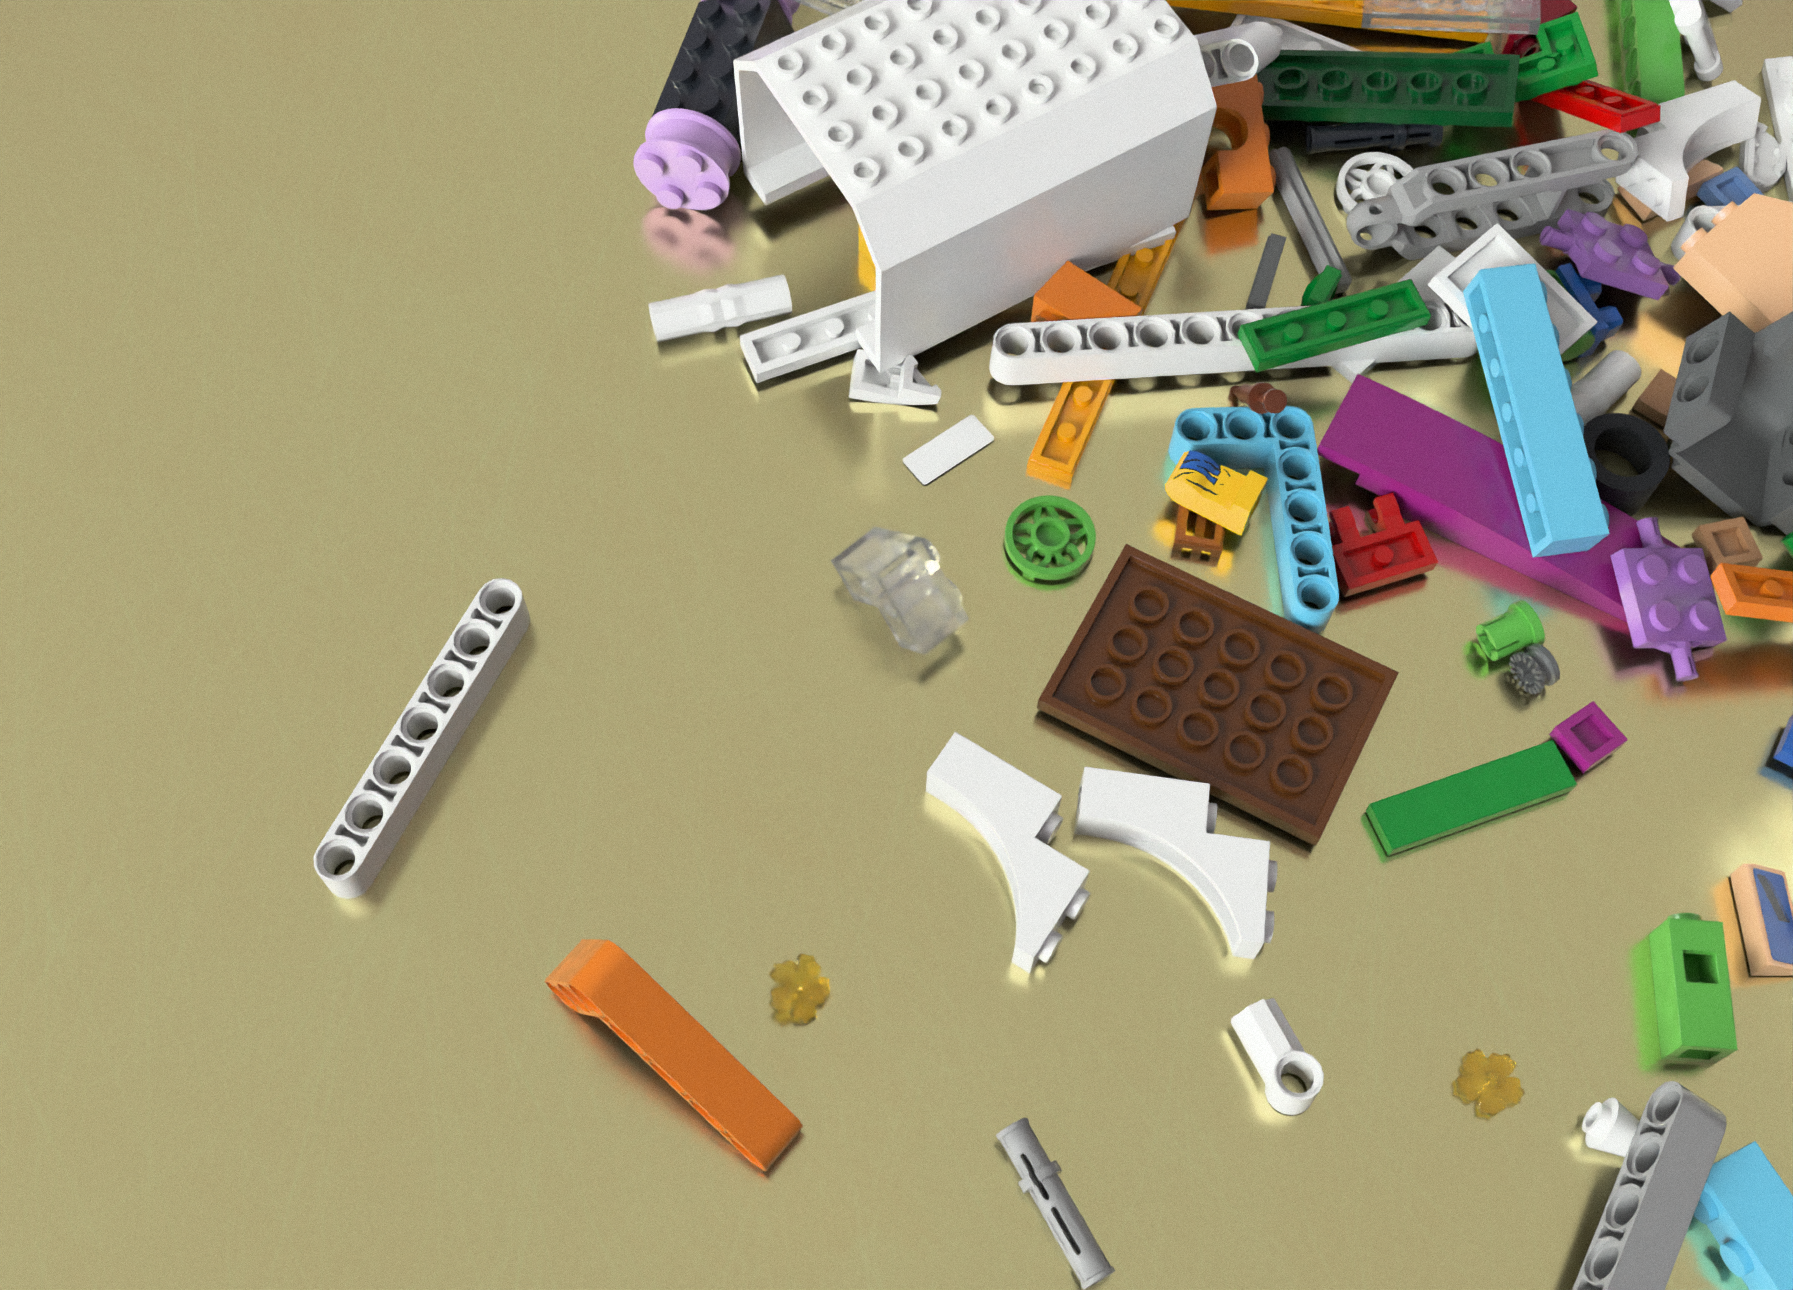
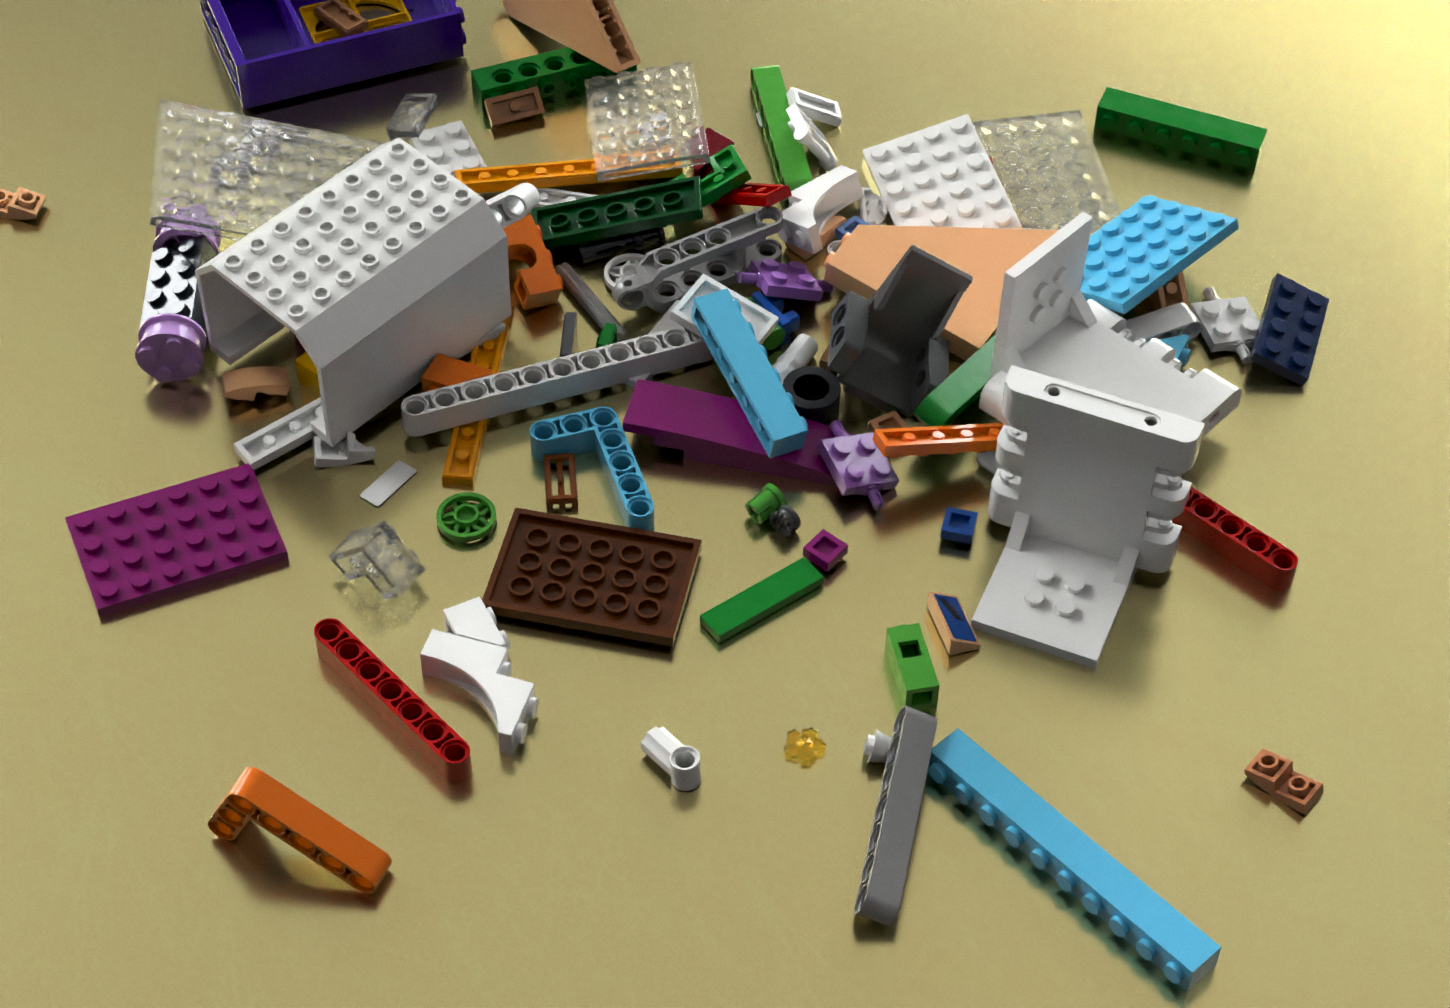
camera: 15 degrees left, 15 degrees down
white beam [314,578,530,899] -> none
white axle [648,274,792,342] -> none
clear yellow plant [769,953,830,1022] -> none
light grey pin [996,1118,1115,1290] -> none
white arch [1074,767,1277,959] -> none
yellow leg [1165,451,1268,536] -> none
copper piece [1230,382,1287,414] -> none
green tile [1238,279,1432,373] -> none
red plate [1328,493,1438,597] -> none
none -> magenta plate [65,463,289,617]
none -> light nougat slope [221,366,290,401]
none -> red beam [314,618,472,784]
none -> white slope [443,596,510,649]

